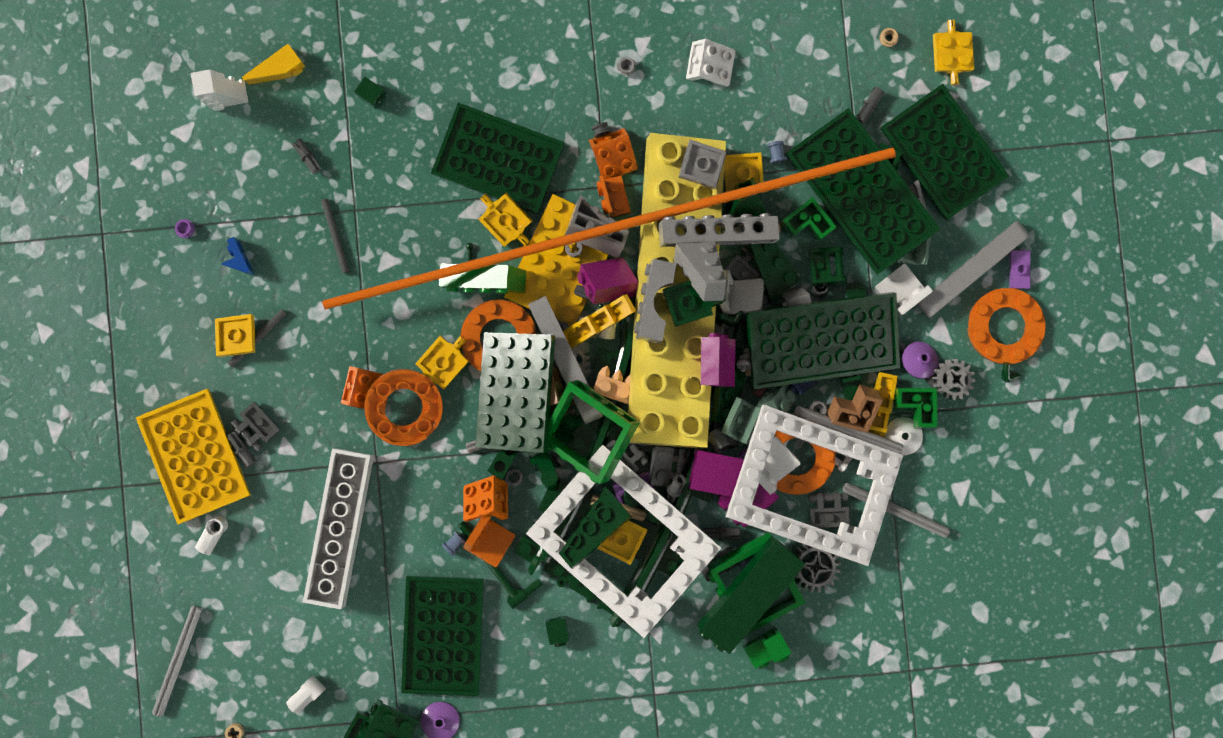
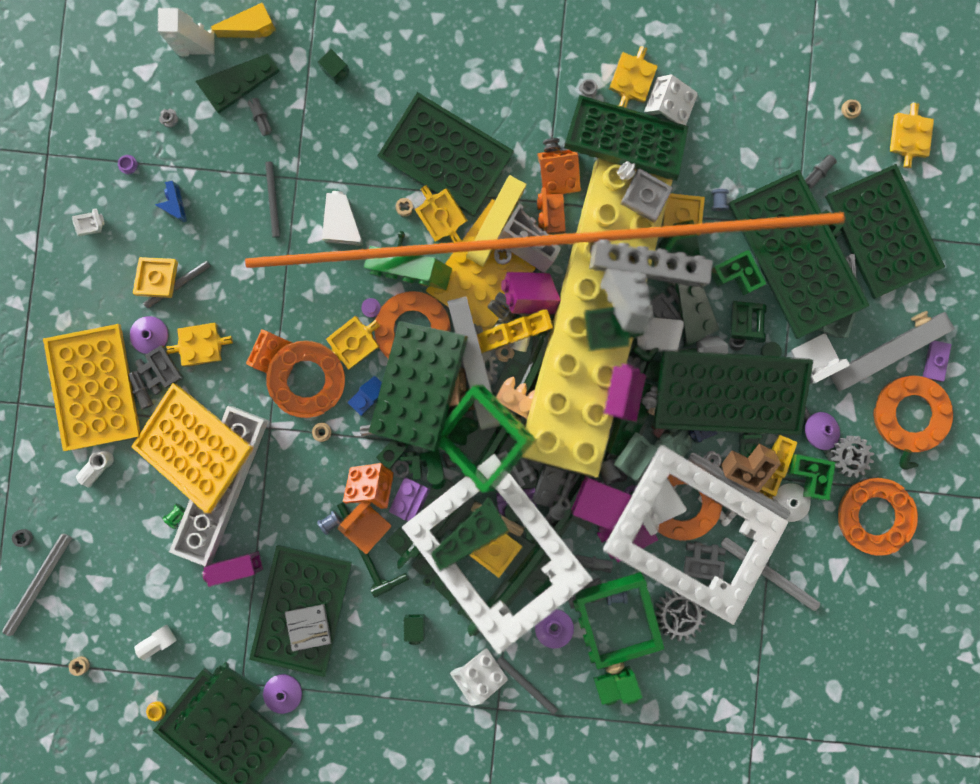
camera: 15 degrees right, 0 degrees up
light grey arch [634,259,676,344] -> none
dark green brick [697,535,806,654] -> none
none -> dark grey bush [12,529,33,547]
none -> white bracket [72,209,105,236]
none -> medium lavender dish [130,316,168,354]
none -> yellow plate [131,383,254,514]
none -> light grey plate [159,109,178,127]
none -> green bush [162,503,186,529]
none -> yellow plate [166,323,233,367]
none -> dark green wing [195,53,280,114]
none -> magenta brick [202,551,263,587]
none -> light grey tile [285,604,332,651]
none -> tan plate [312,423,332,442]
none -> white slope [322,191,363,246]
none -> blue slope [347,376,382,416]
none -> medium lavender plate [361,298,381,317]
none -> medium lavender plate [389,477,430,522]
none -> tan bush [396,198,413,217]
none -> dark green bracket [400,452,423,480]
none -> white bracket [450,648,508,706]
none -> light yellow beam [466,175,527,267]
none -> dark grey axle [488,300,517,323]
none -> tan plate [495,345,514,362]
none -> dark grey bar [496,656,558,715]
none -> medium lavender dish [535,609,574,649]
none -> dark green plate [564,95,689,181]
none -> tan plate [605,662,624,674]
none -> yellow plate [609,46,658,108]
none -> white plate [617,161,635,180]
none -> orange plate [838,478,918,556]
none -> tan bush [911,311,932,327]

